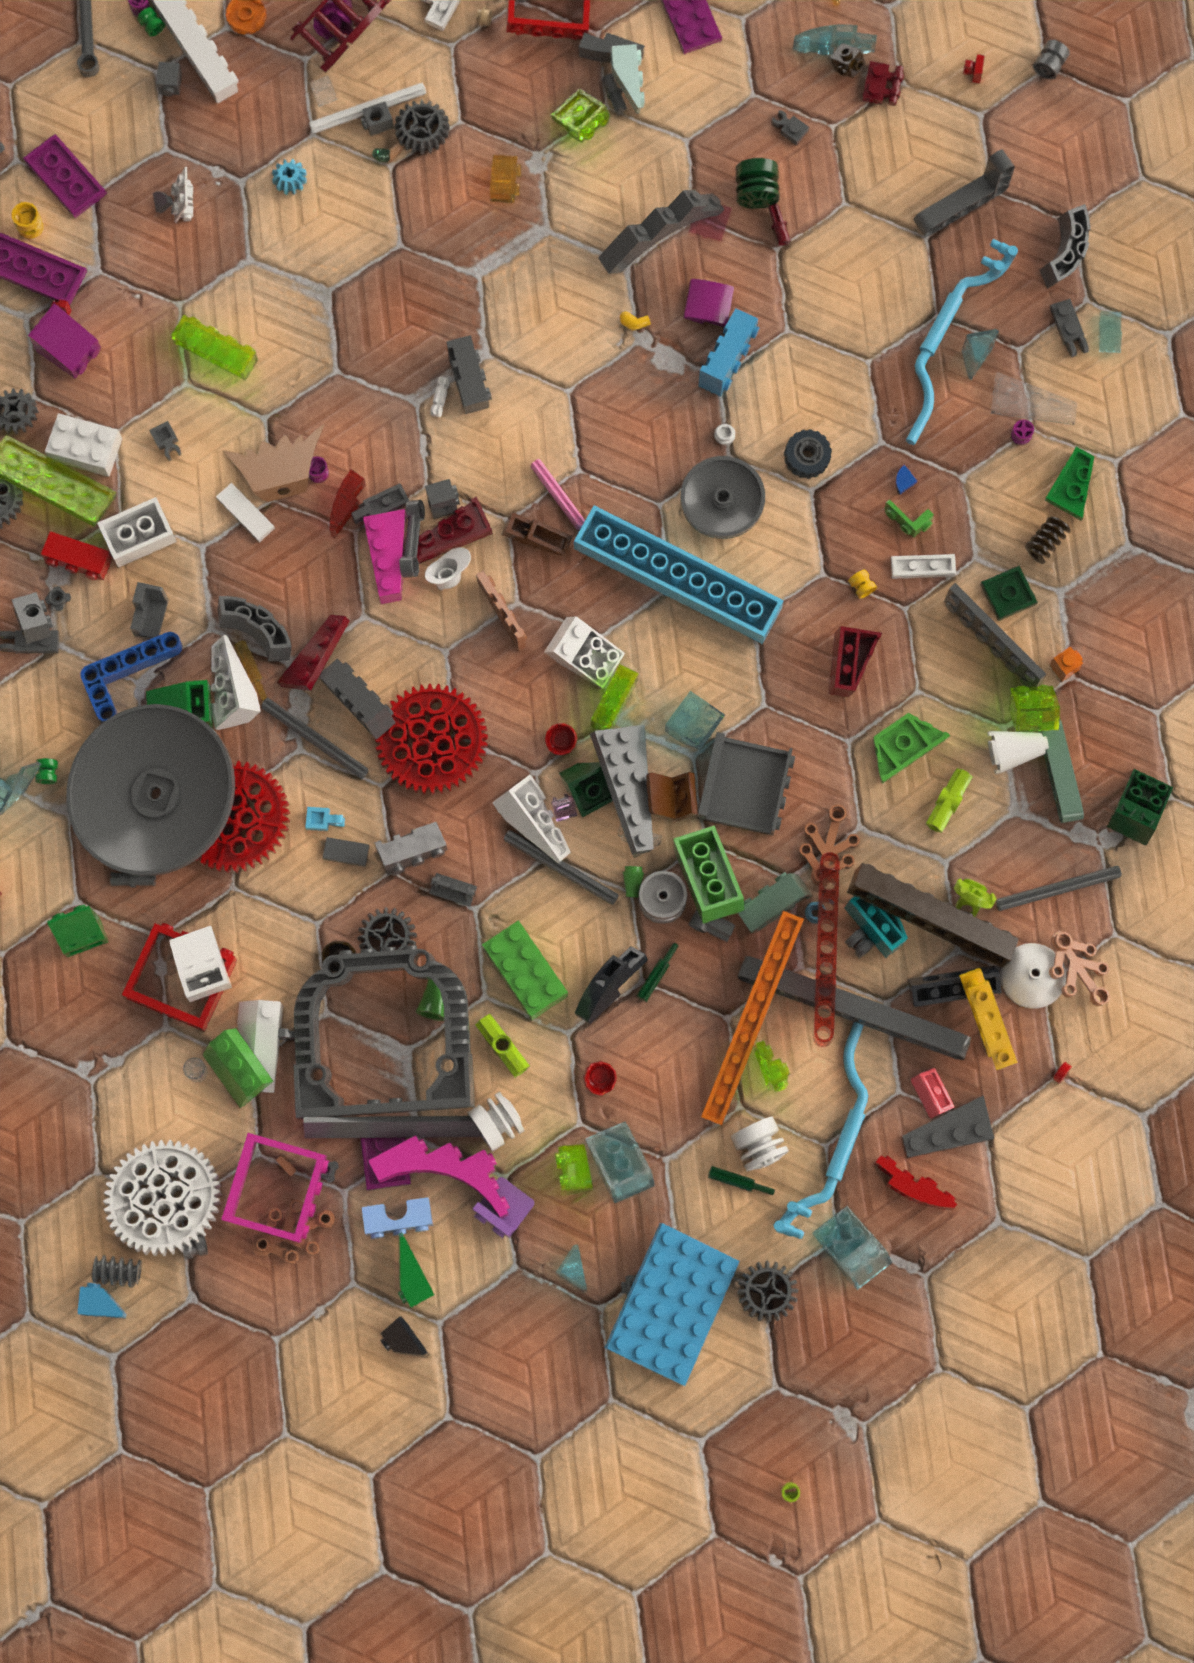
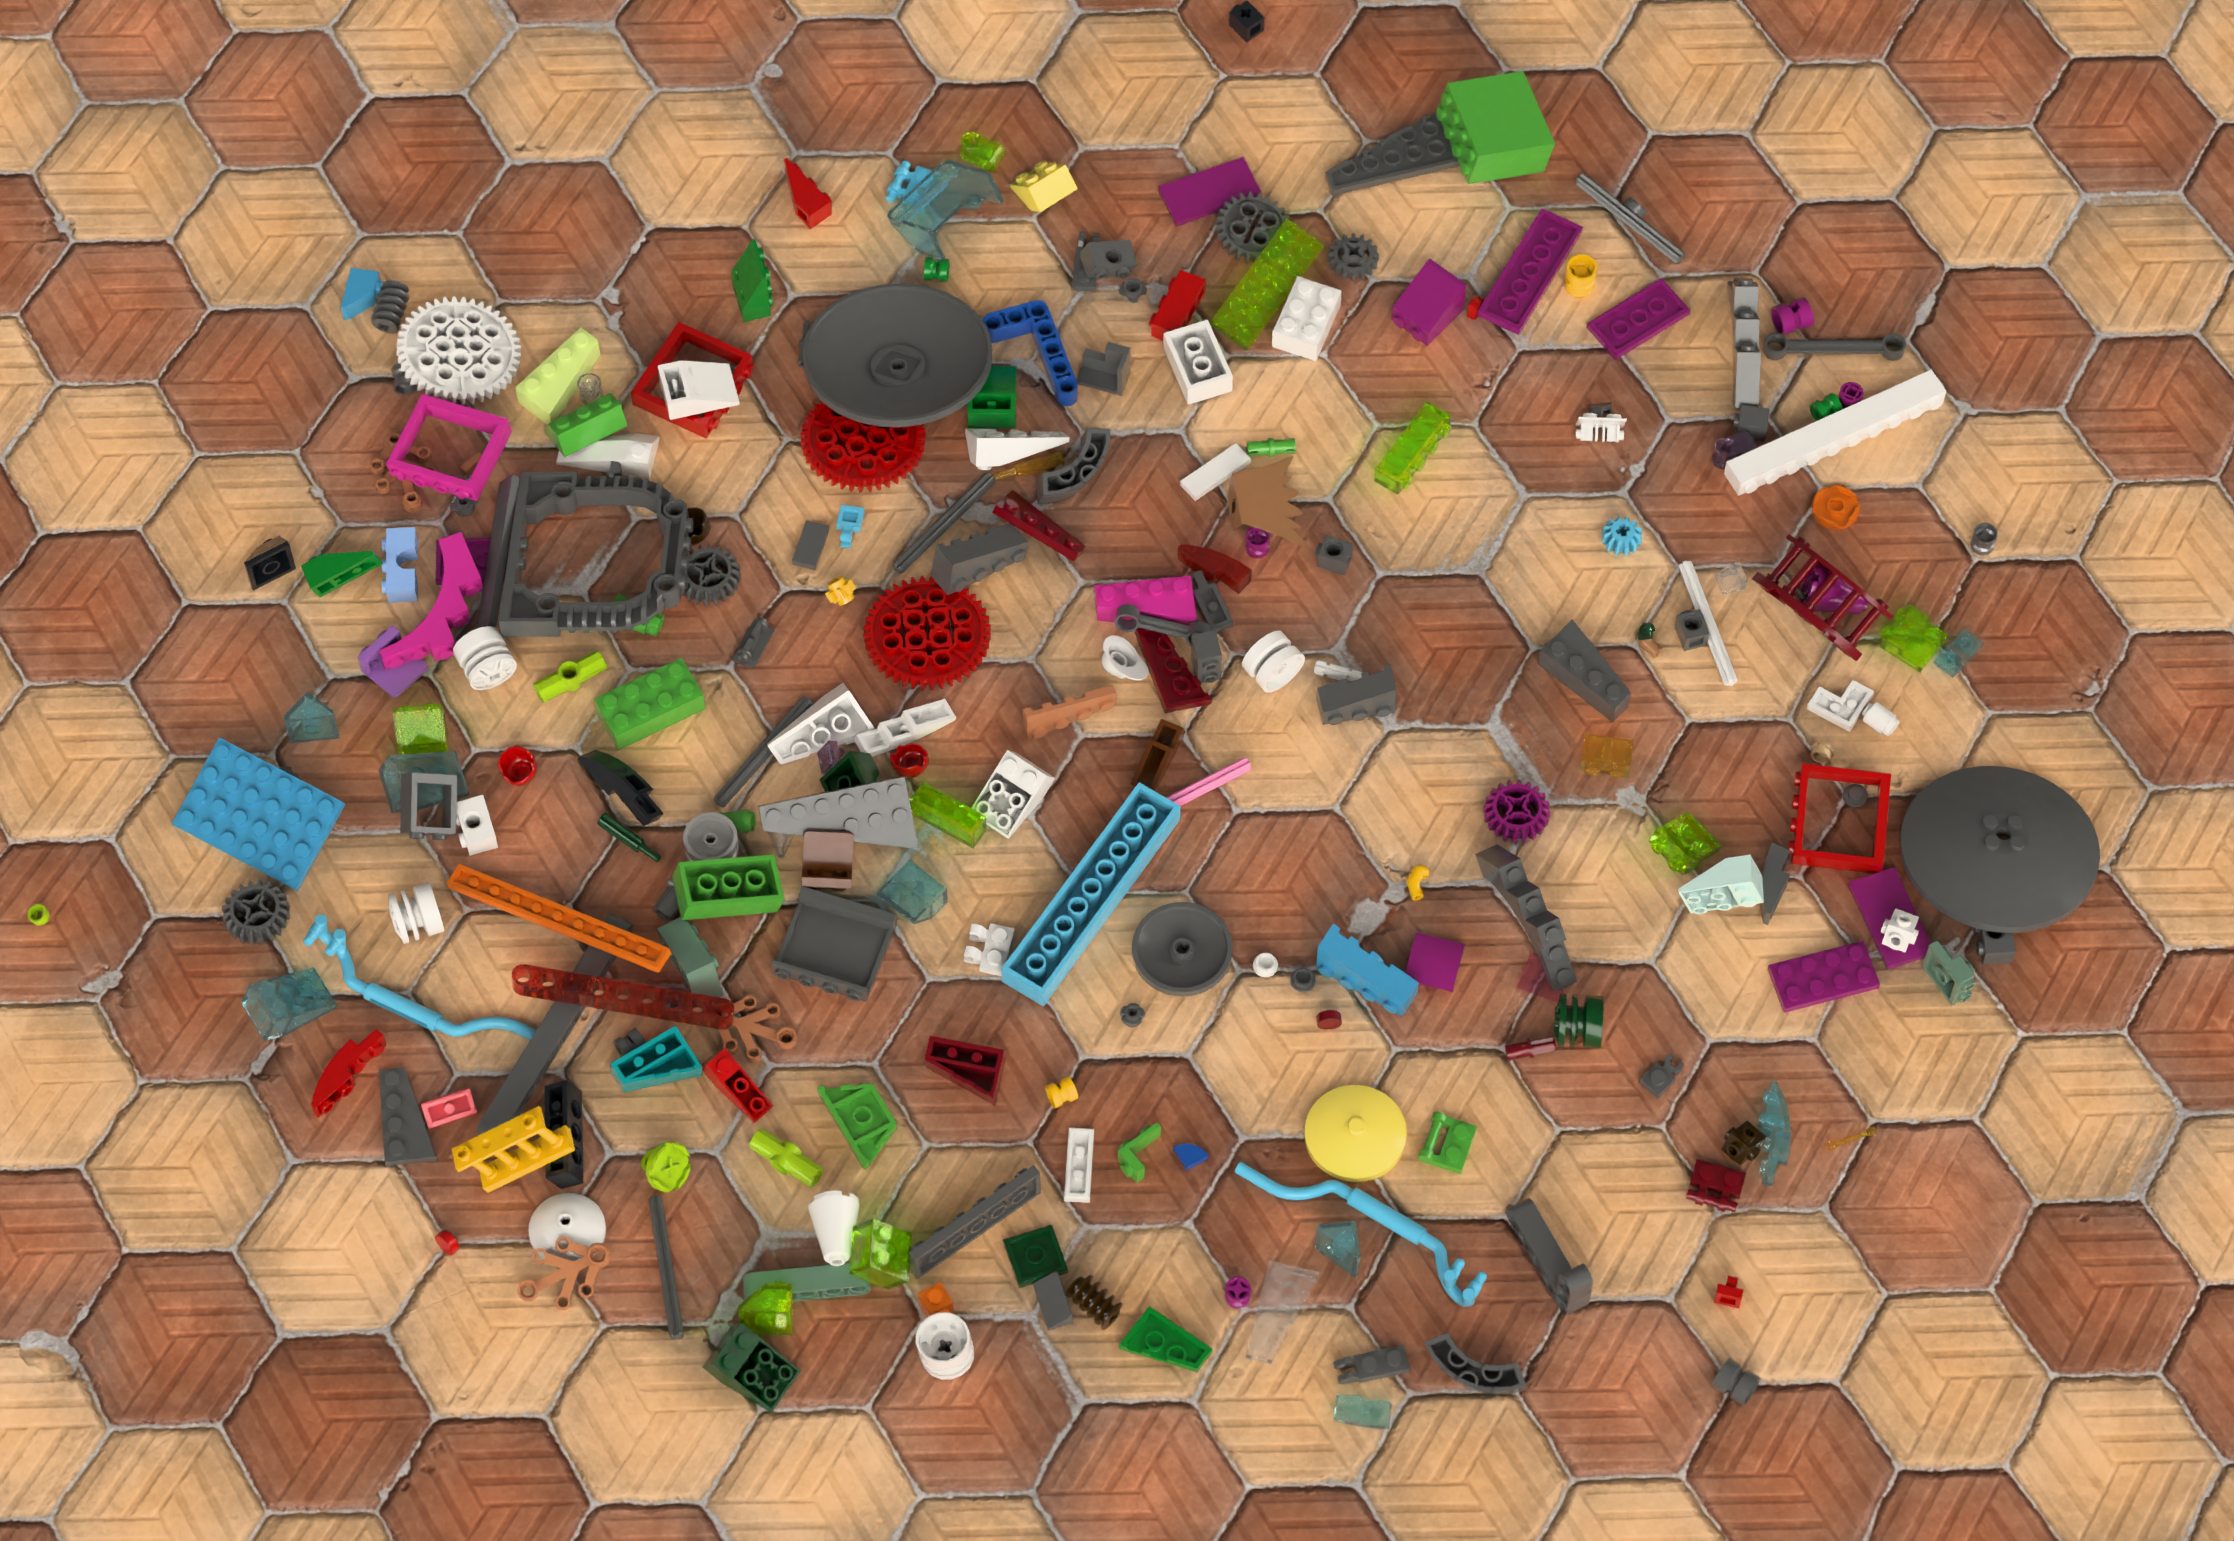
camera: 95 degrees right, 15 degrees down
dark grey plate [149,421,182,461] -> none
flat silver wedge [374,822,448,876] -> none
dark grey gear [394,99,450,155] -> none
dark green axle [708,1166,775,1195] -> none
clear neon green plate [753,1040,790,1092] -> none
black wheel [784,429,832,479] -> none
dark brown brick [847,863,1019,968] -> none
none -> dark grey window [400,772,457,840]
none -> white brick [456,795,498,856]
none -> yellowish green wedge [515,327,601,425]
none -> red slope [701,1048,773,1123]
none -> clear neon green slope [738,1281,794,1335]
none -> yellow gear [825,576,857,606]
none -> white slope [854,699,956,757]
none -> white wheel [916,1312,974,1379]
none -> white plate [964,923,1015,976]
none -> dark grey slope [1033,1271,1073,1331]
none -> dark grey plate [1120,1003,1145,1027]
none -> white wheel [1242,631,1305,693]
none -> bright green pin [1246,438,1296,457]
none -> dark grey plate [1290,968,1316,992]
none -> light yellow dish [1304,1085,1407,1182]
none -> dark grey brick [1315,535,1354,576]
none -> dark red tile [1316,1010,1342,1030]
none -> bright green plate [1418,1112,1477,1174]
none -> magenta gear [1483,779,1550,844]
none -> dark grey wedge [1539,619,1631,722]
none -> clear purple piece [1712,430,1758,469]
none -> arch [1727,278,1761,408]
none -> magenta wheel [1771,297,1814,335]

